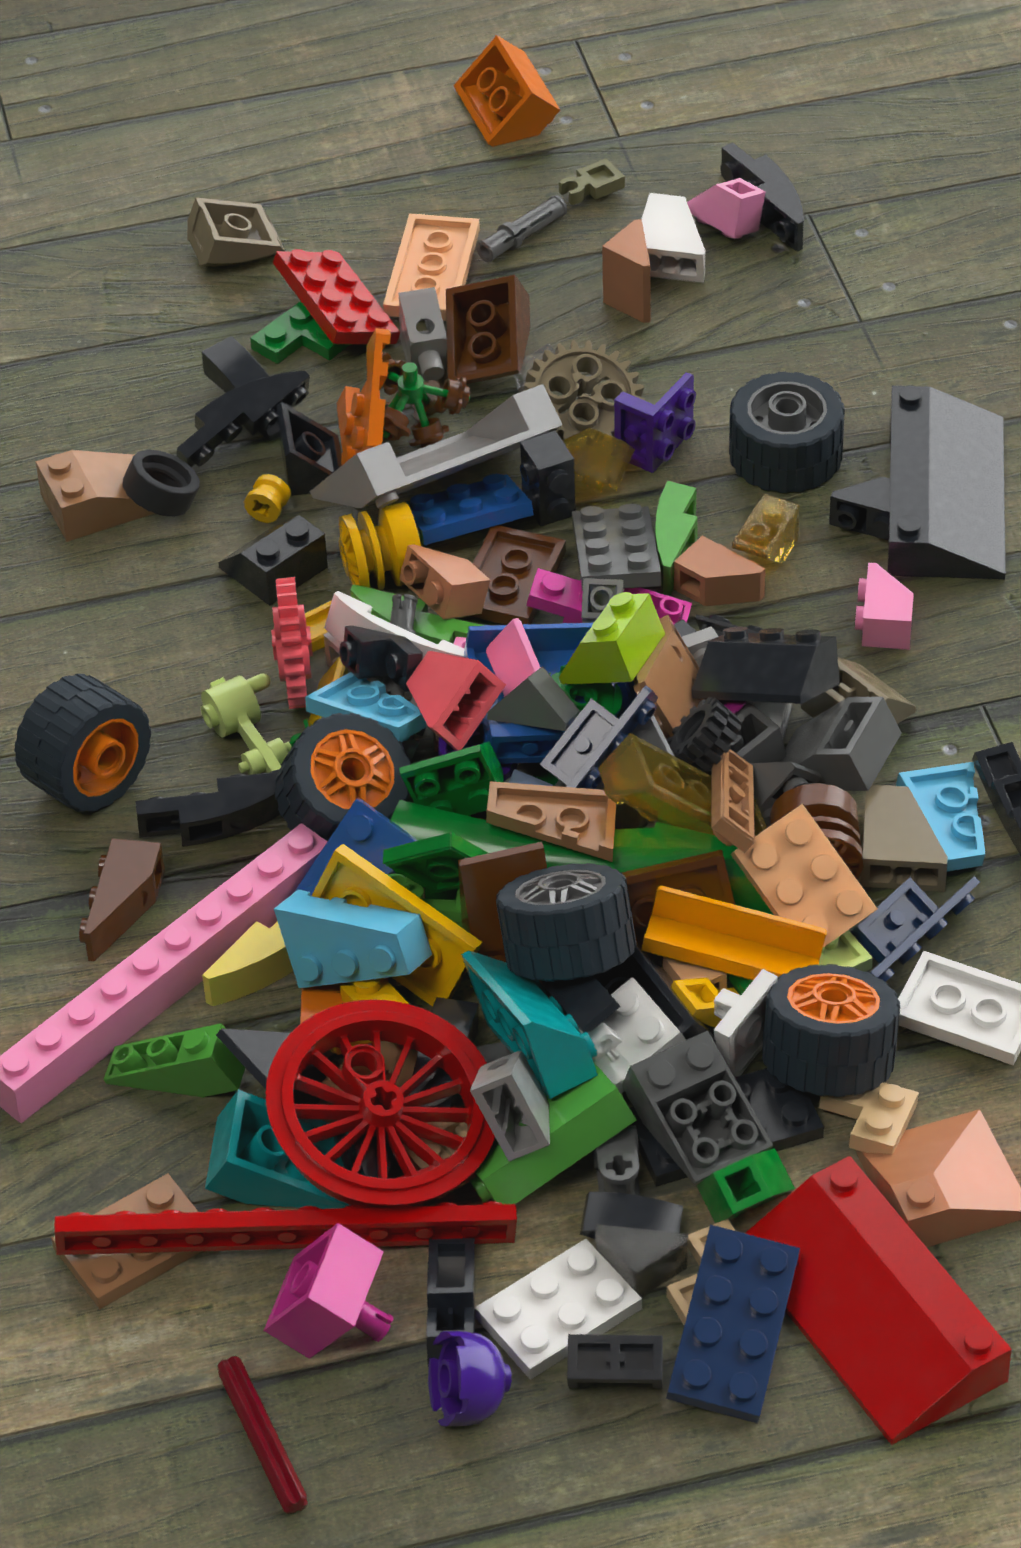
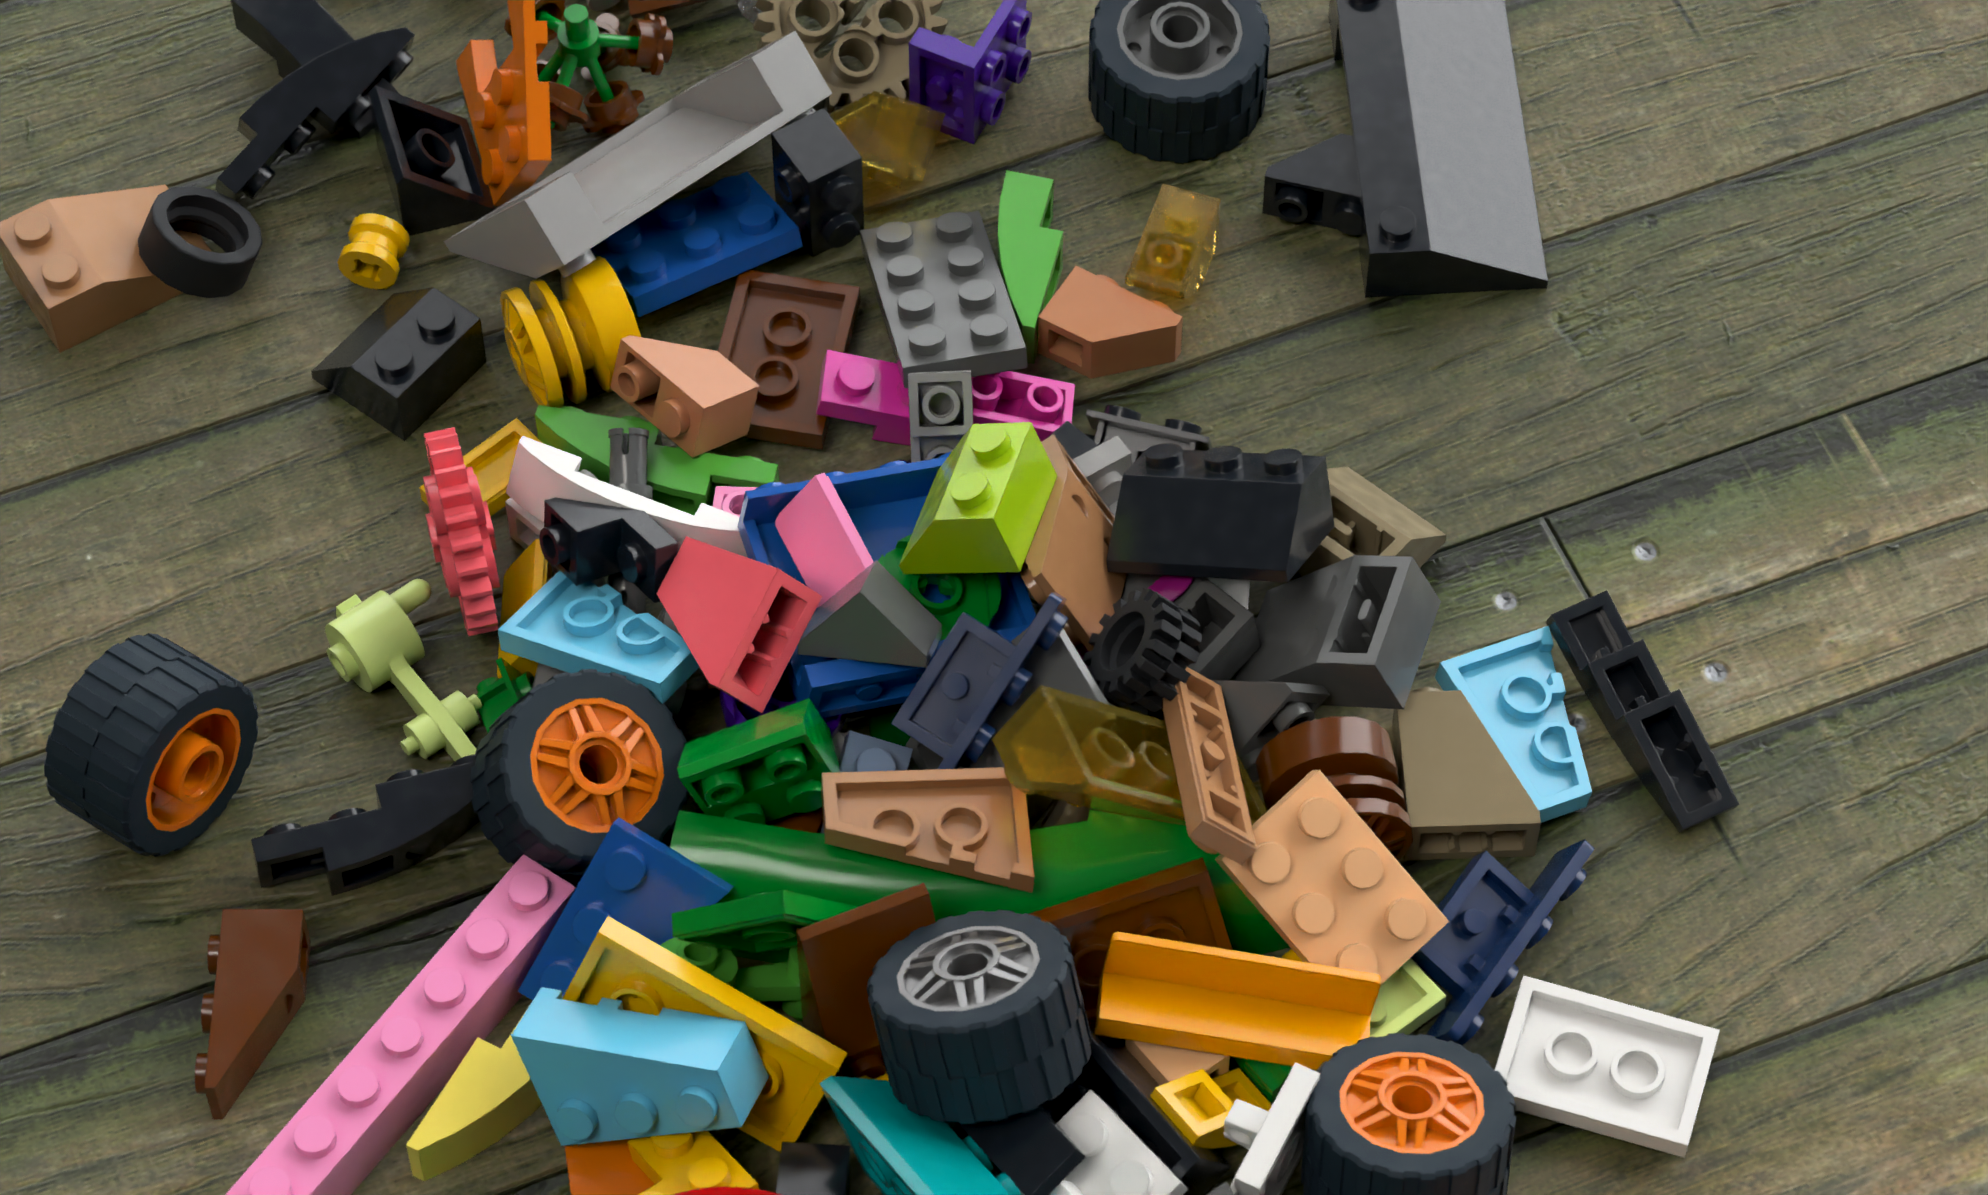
camera: 10 degrees left, 10 degrees up
bright pink slope [855,563,914,650] -> none

